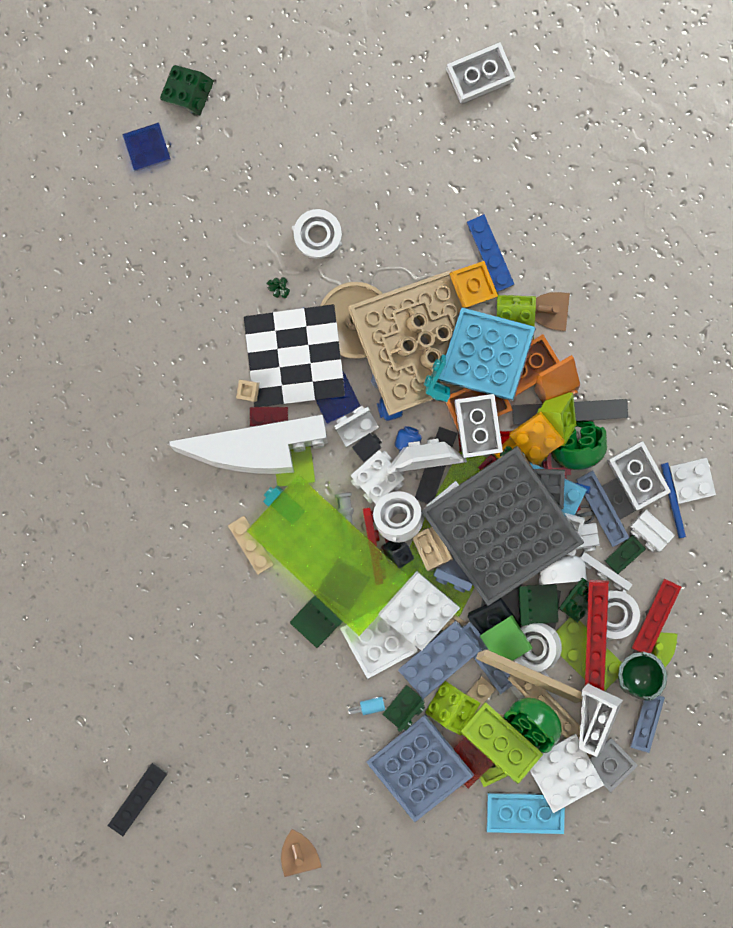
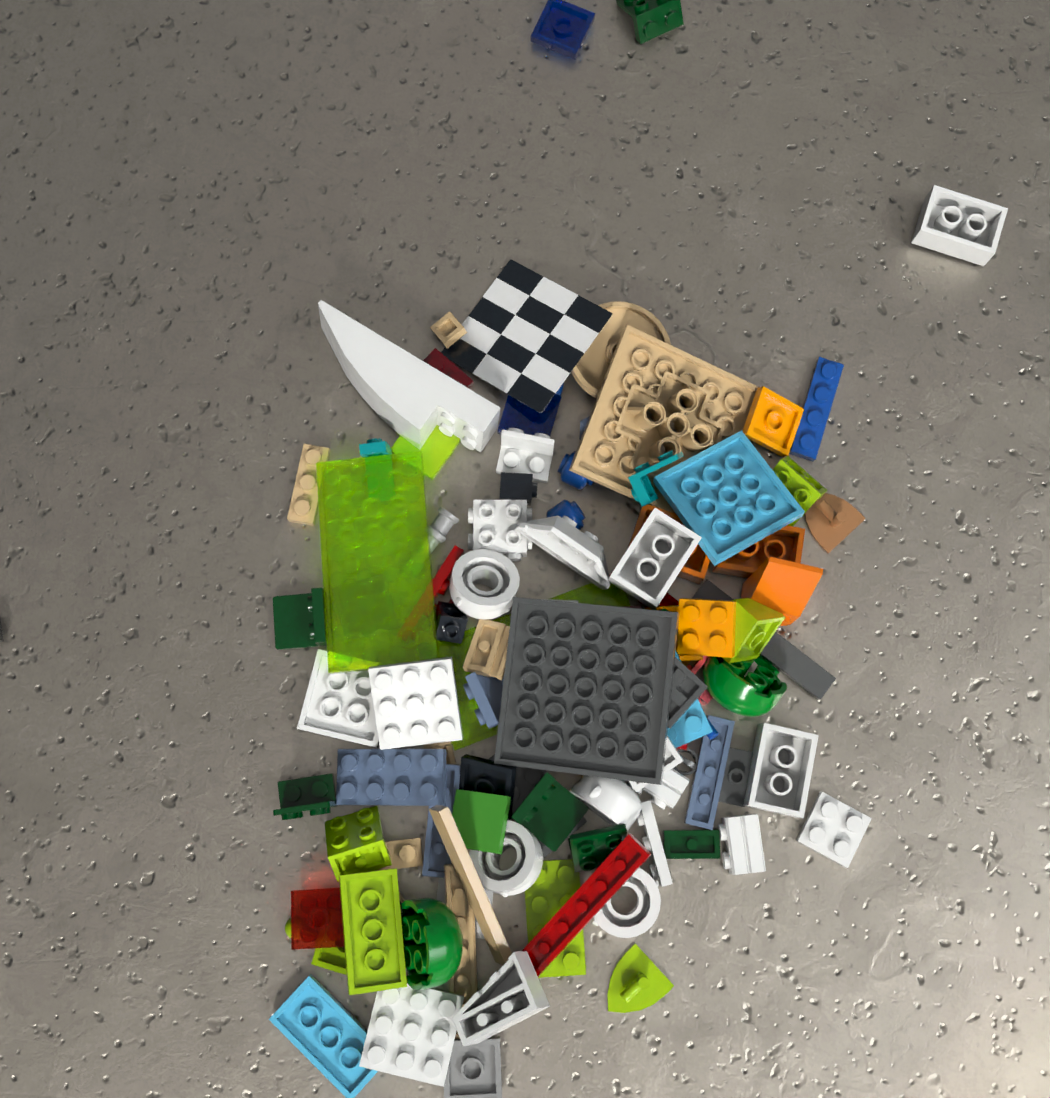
camera: 40 degrees right, 10 degrees down
dark green plant [266,277,290,298] -> none
medium nougat shield [281,829,322,877] -> none
white piece [292,209,342,259] -> none
medium azure piece [348,697,385,716] -> none
sand blue plate [366,715,474,822] -> none
black plate [415,427,457,504] -> none
dark green cylinder [618,652,668,701] -> none
sand blue plate [630,695,665,753] -> none
red plate [632,579,682,653] -> none
blue bar [661,462,686,538] -> none

